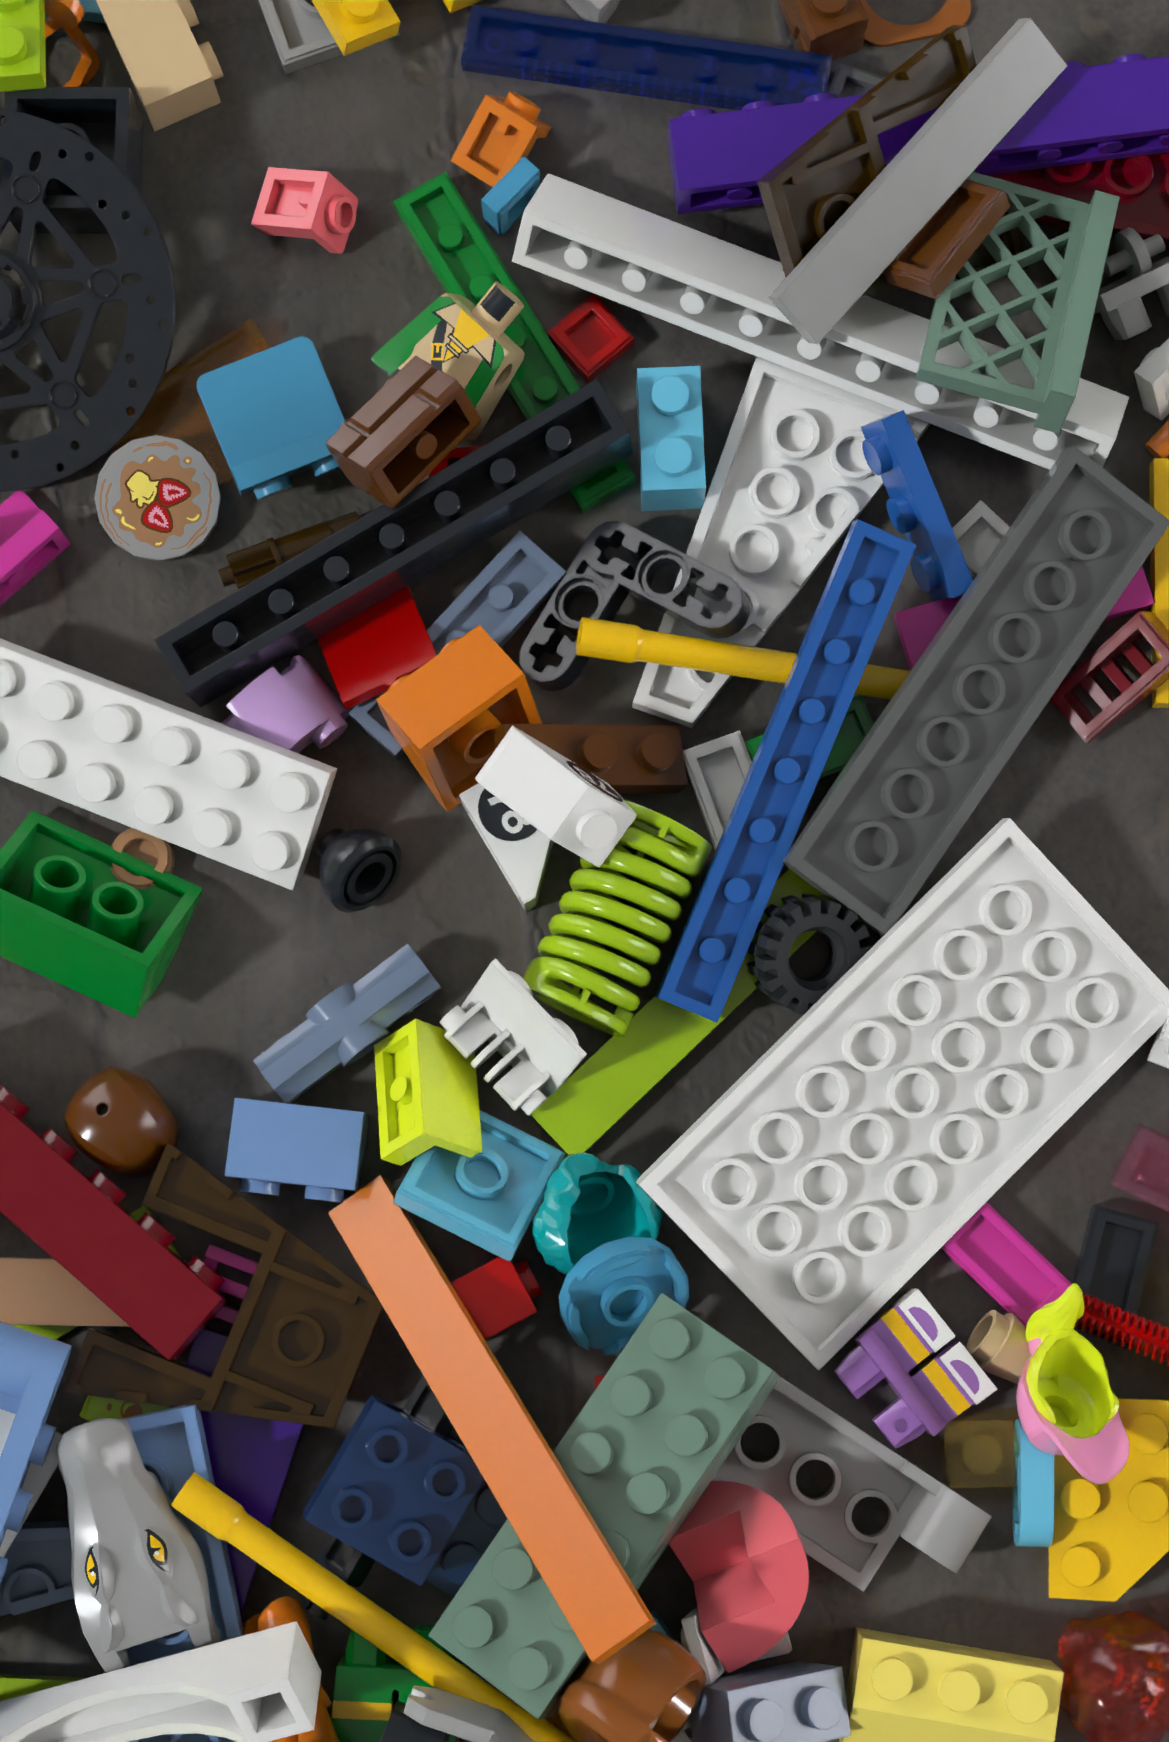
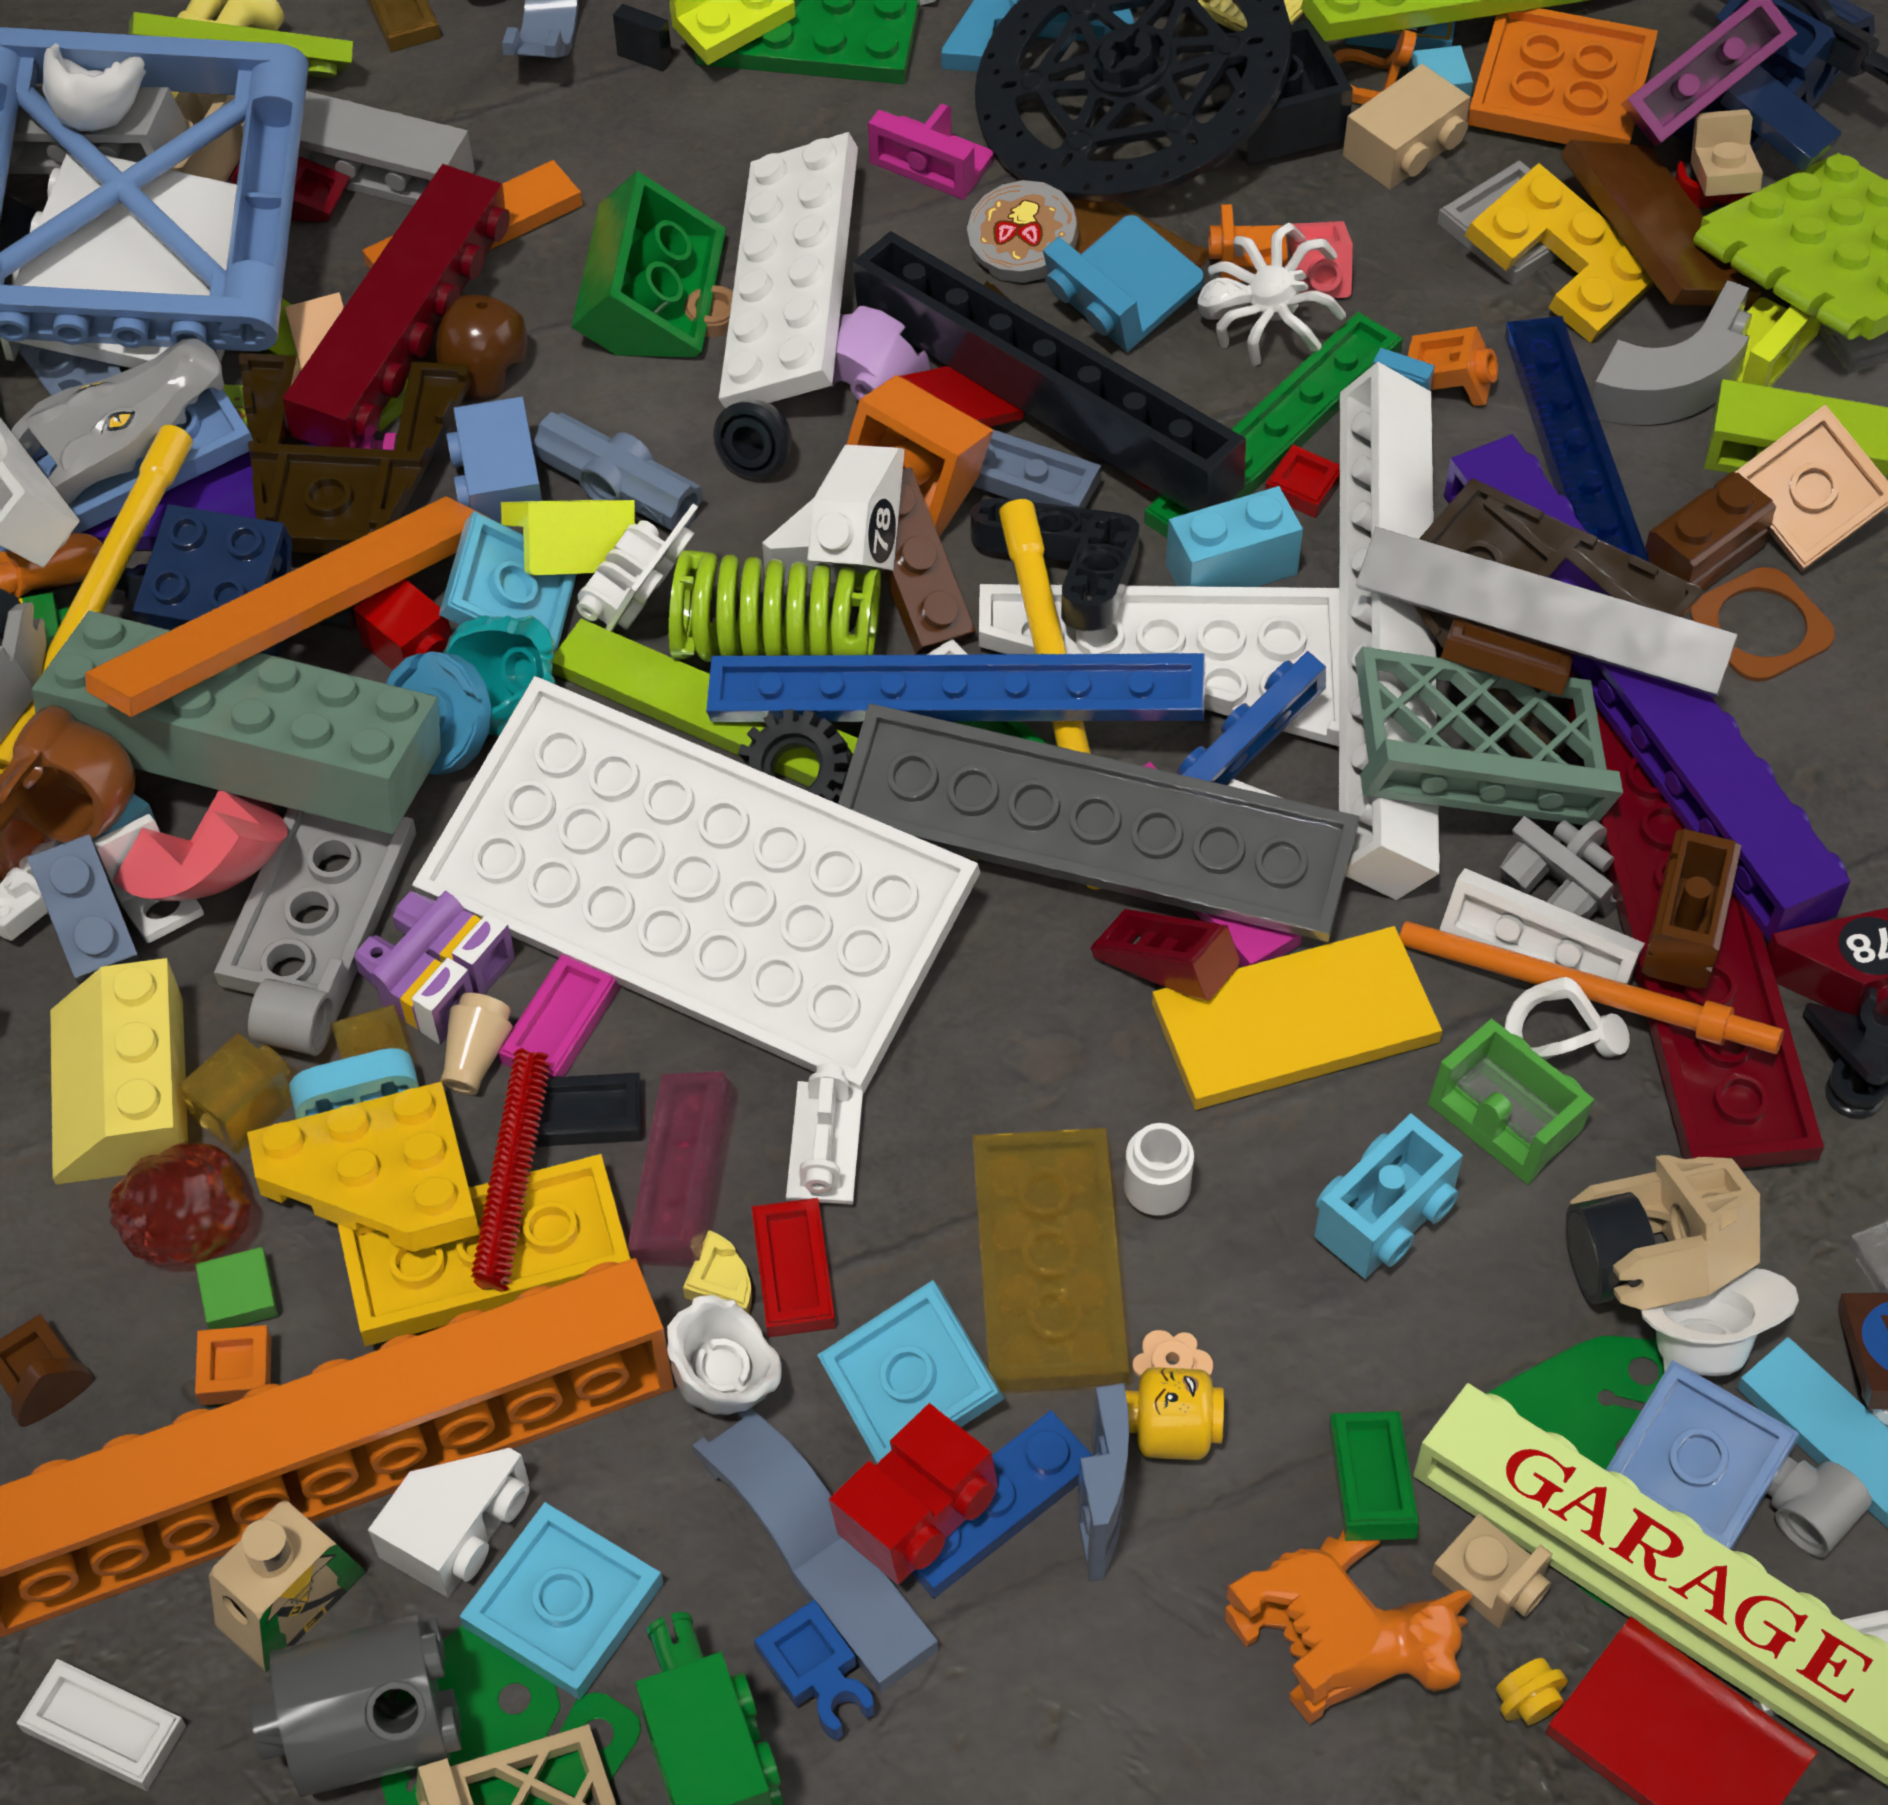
camera: 70 degrees right, 25 degrees down
reddish brown brick [325,355,482,510] -> none
torso [371,282,525,440] -> none
neon yellow hair [1016,1283,1129,1484] -> none
none -> clear yellow brick [179,1033,293,1155]
none -> white animal [1198,223,1346,366]
none -> orange bracket [1208,204,1288,282]

